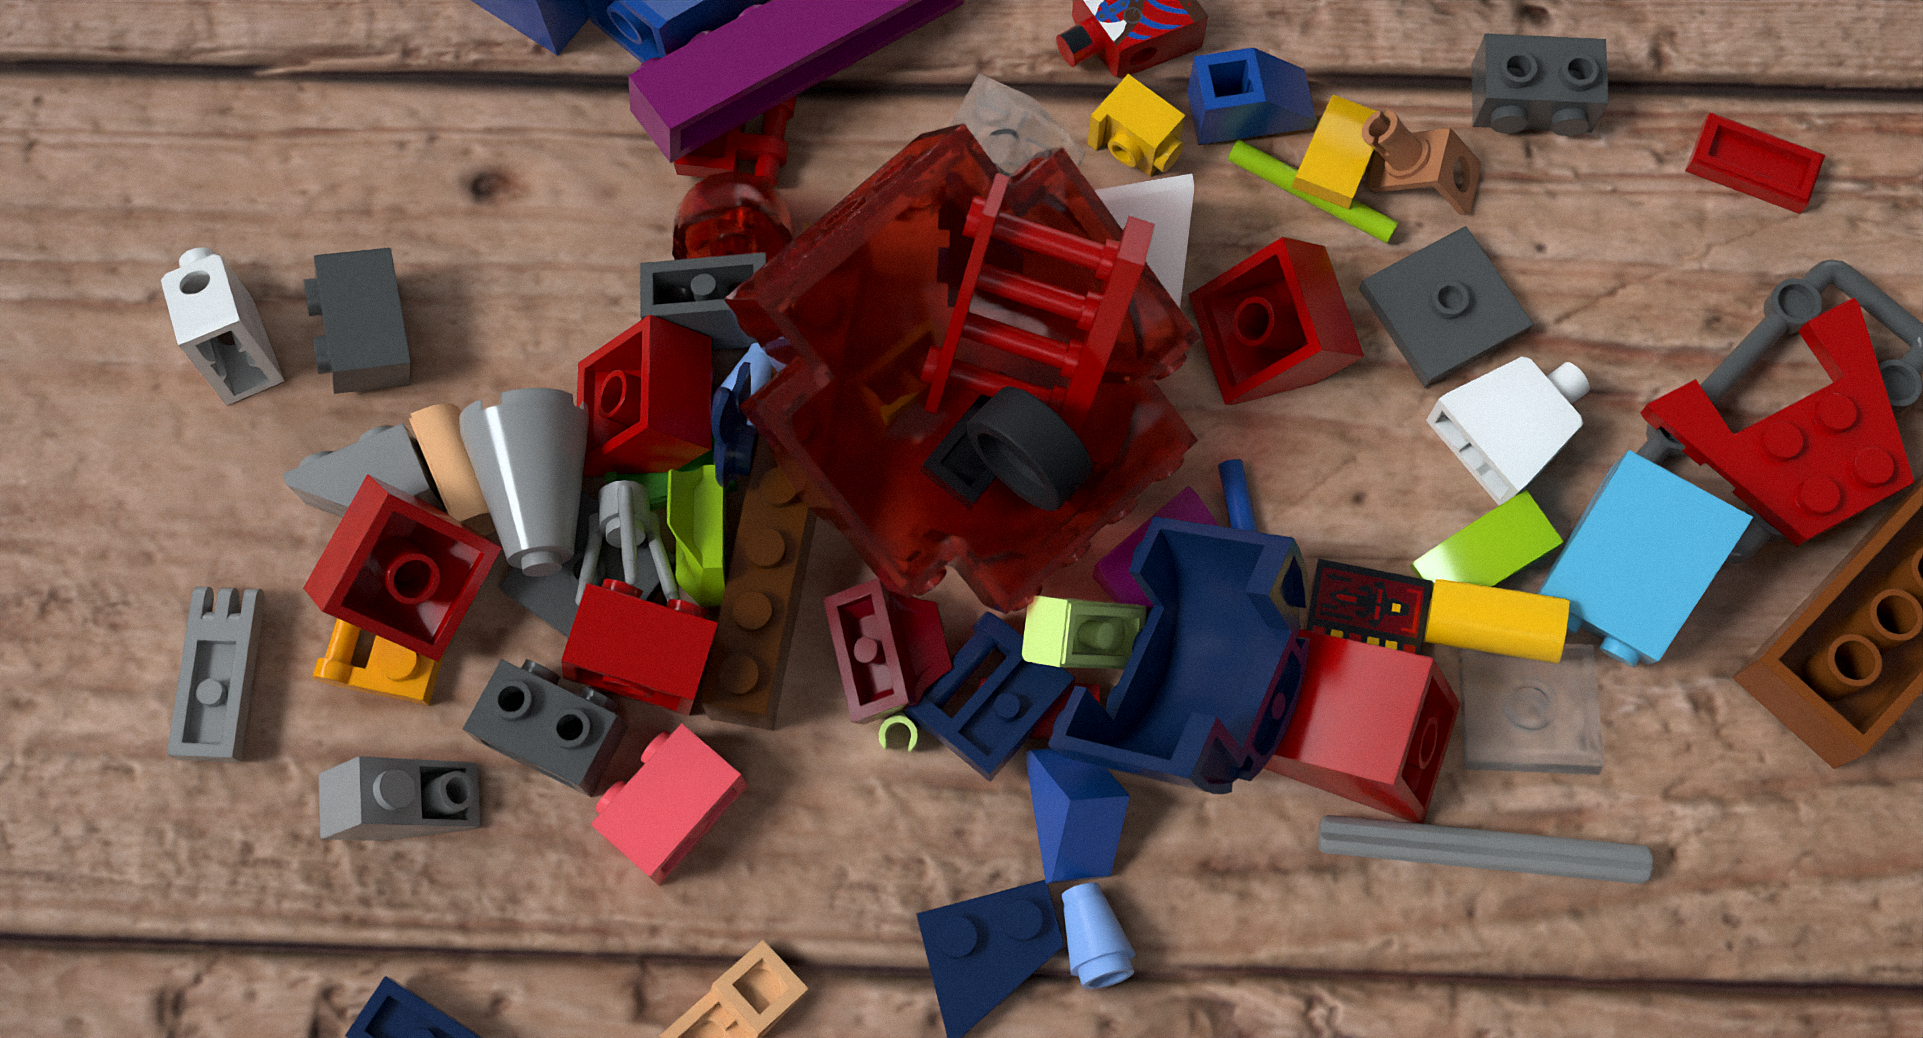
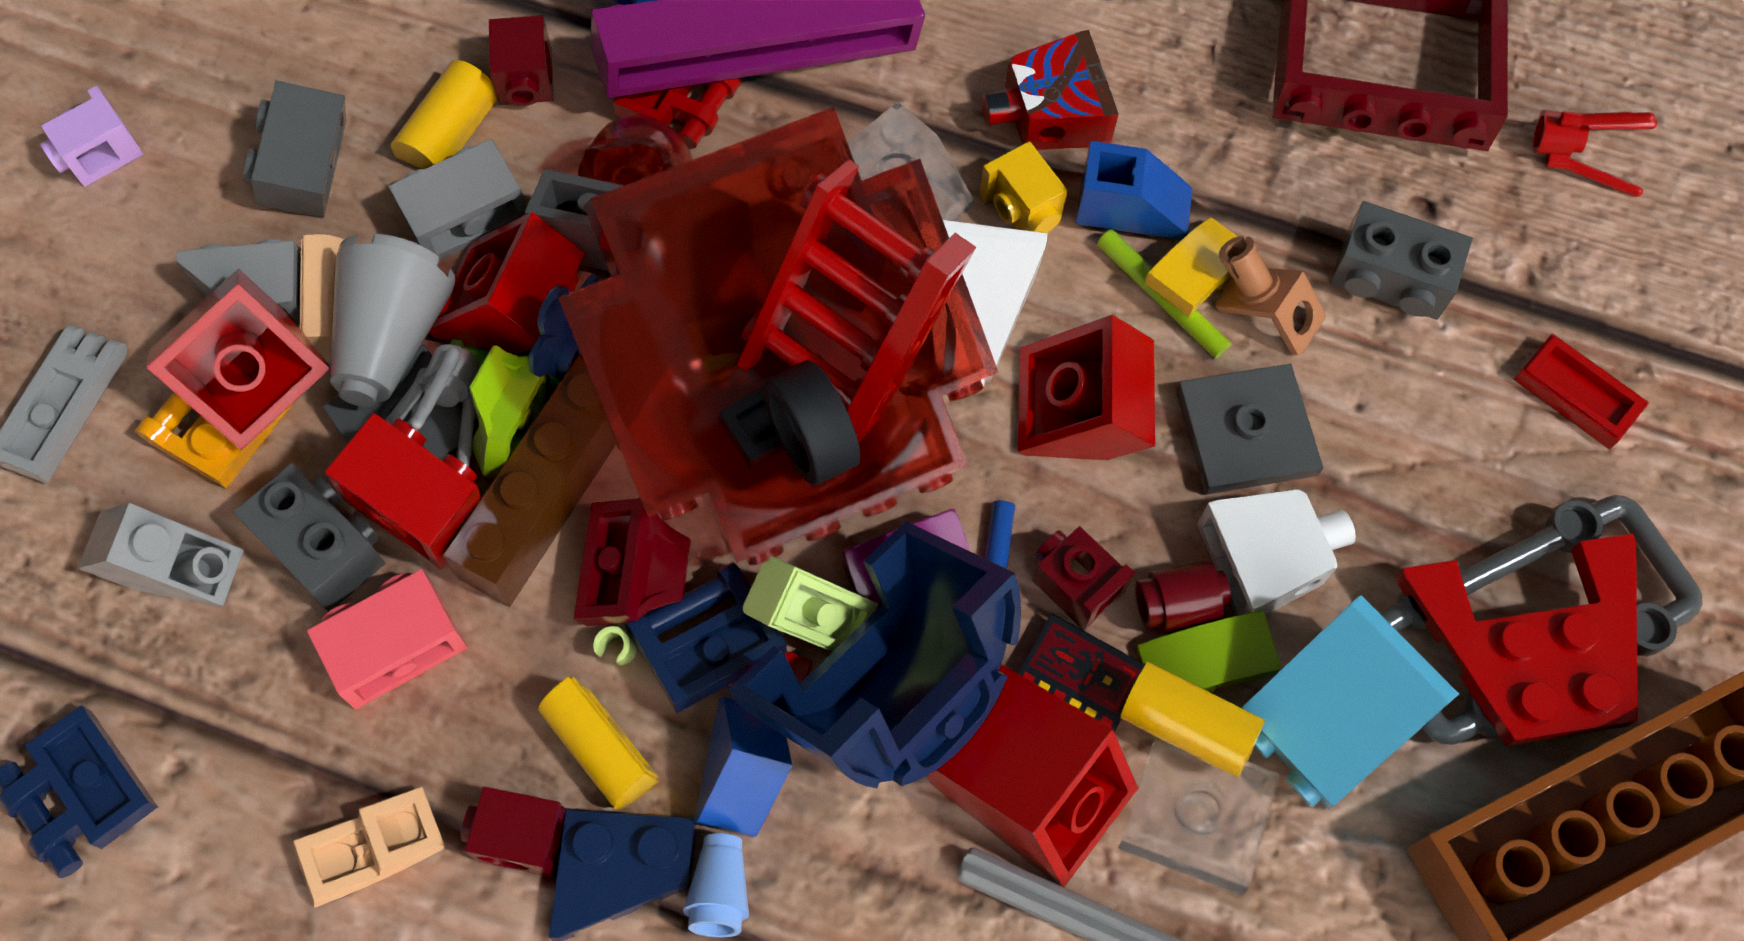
camera: 15 degrees right, 5 degrees down
white torso [161,247,285,405] -> none
none -> lavender brick [40,86,144,187]
none -> light grey brick [389,139,527,261]
none -> yellow brick [390,60,498,169]
none -> dark red brick [461,786,566,878]
none -> dark red brick [489,15,554,106]
none -> yellow brick [538,676,659,810]
none -> dark red brick [1032,526,1135,631]
none -> dark red brick [1135,561,1231,632]

